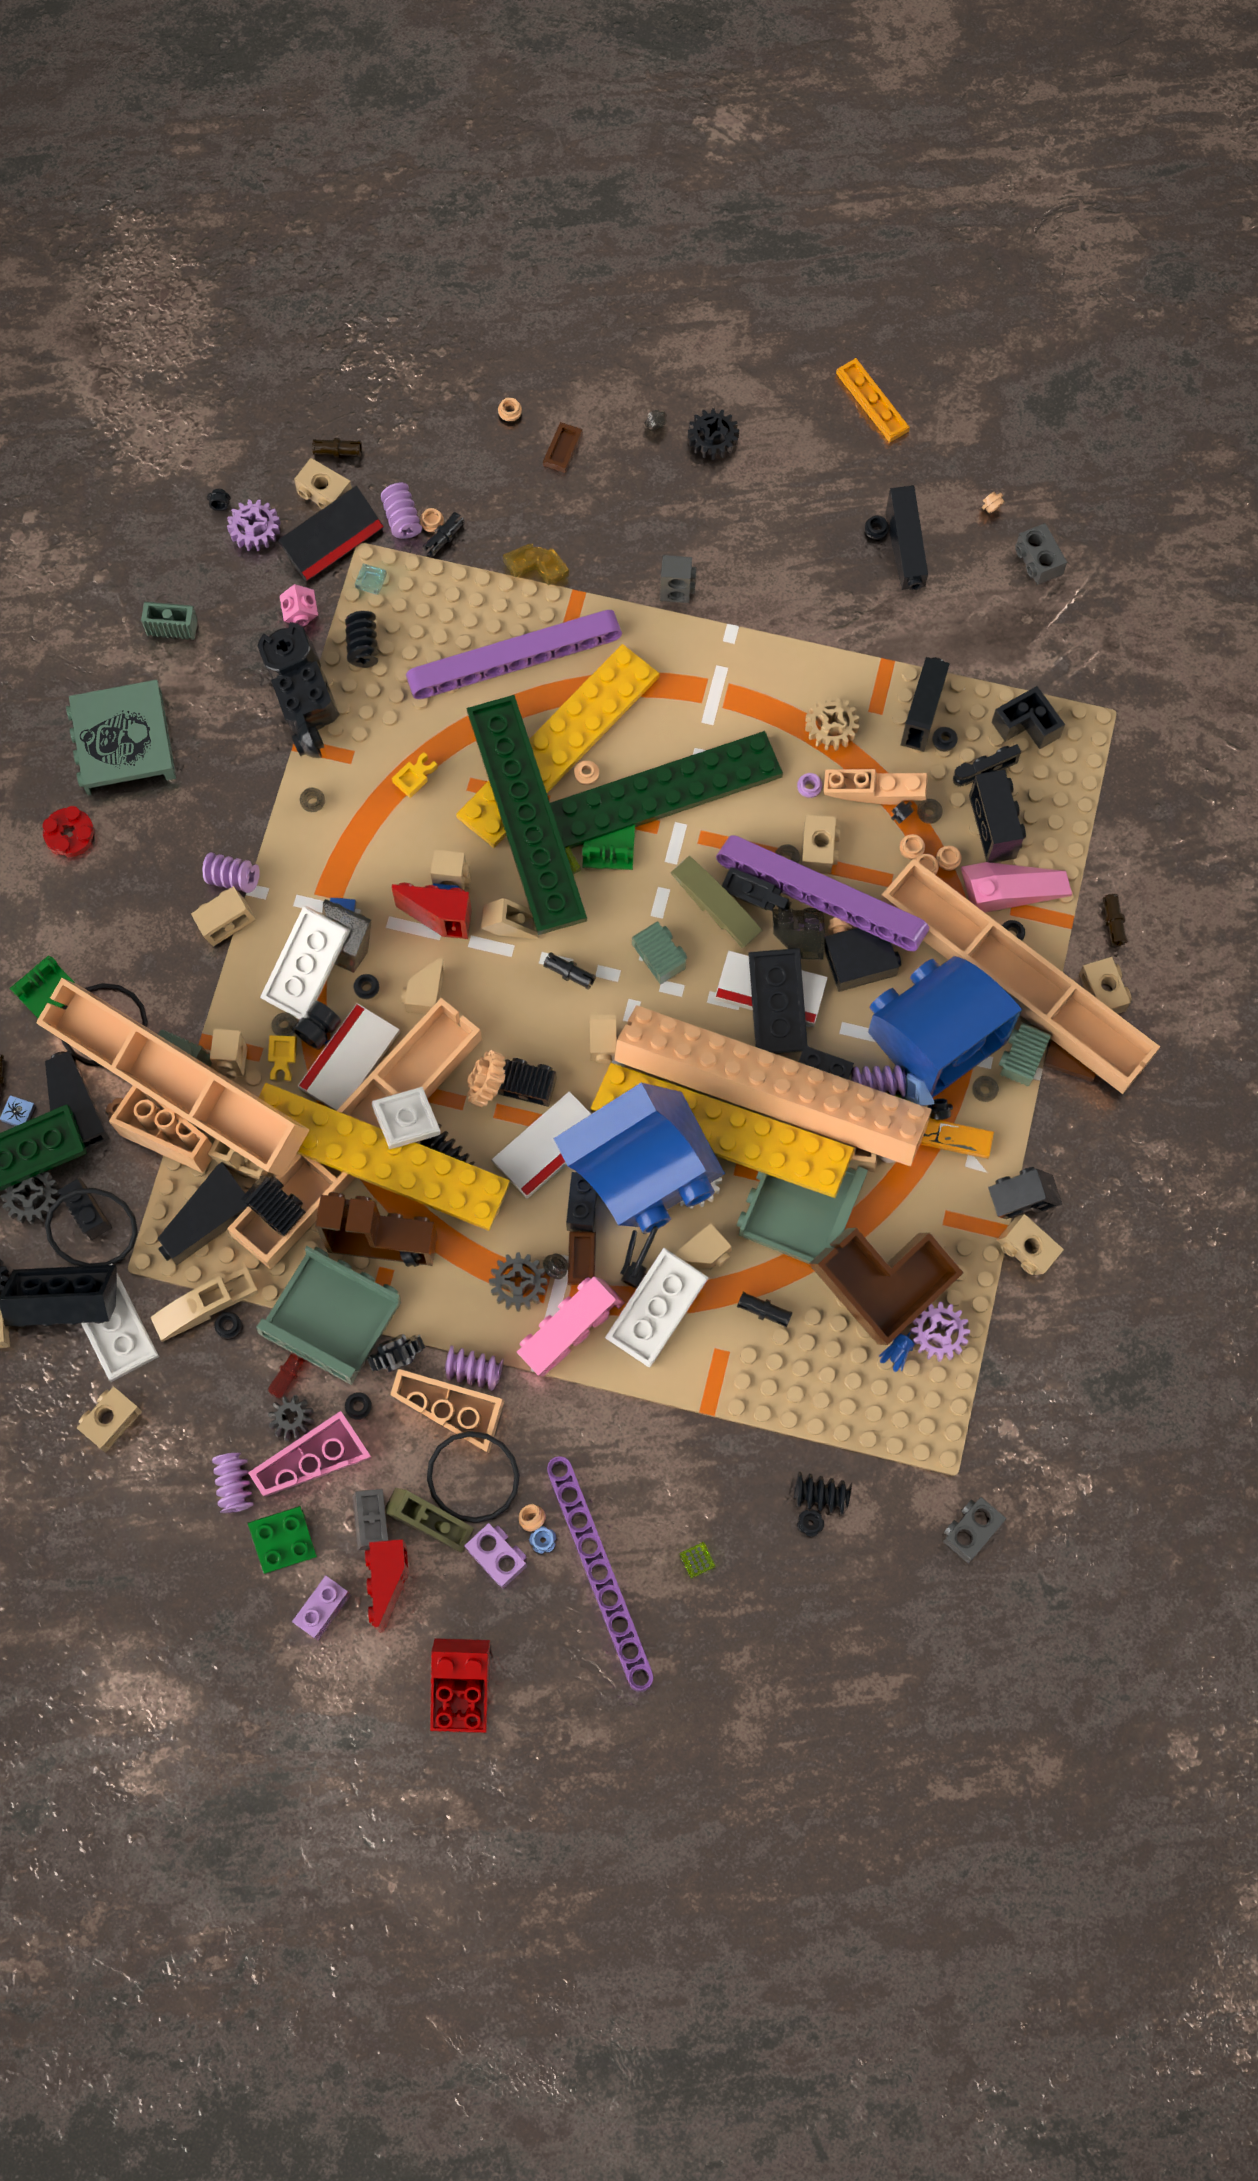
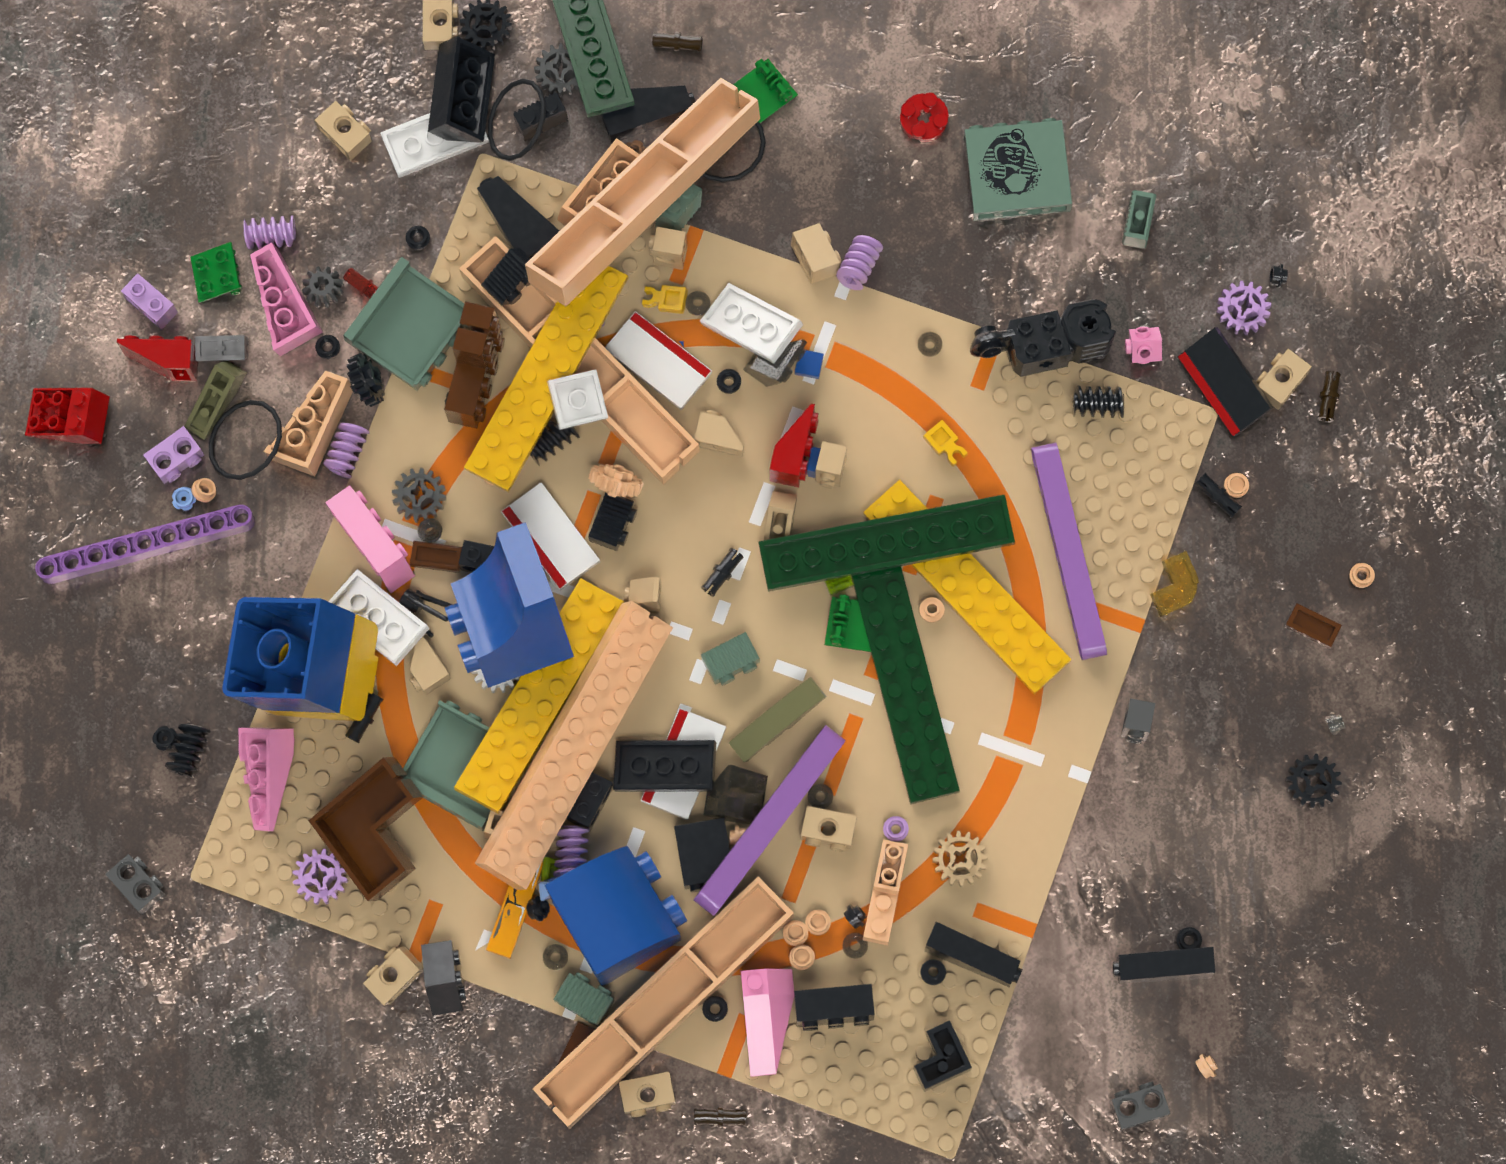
camera: 100 degrees right, 5 degrees up
light blue tile [0,1096,36,1126] -> none
tan slope [151,1267,259,1342] -> none
black wheel [293,1001,341,1050] -> none
clear light blue tile [355,563,387,595] -> none
lavender piece [380,482,422,539] -> none
clear neon green tile [679,1542,716,1579] -> none
black hinge [722,867,792,912] -> none
light orange tile [836,358,910,443] -> none
blue piece [879,1332,915,1372] -> none
black hinge [953,744,1021,787] -> none
none -> blue piece [222,597,378,721]
none -> bright pink wedge [238,728,295,831]

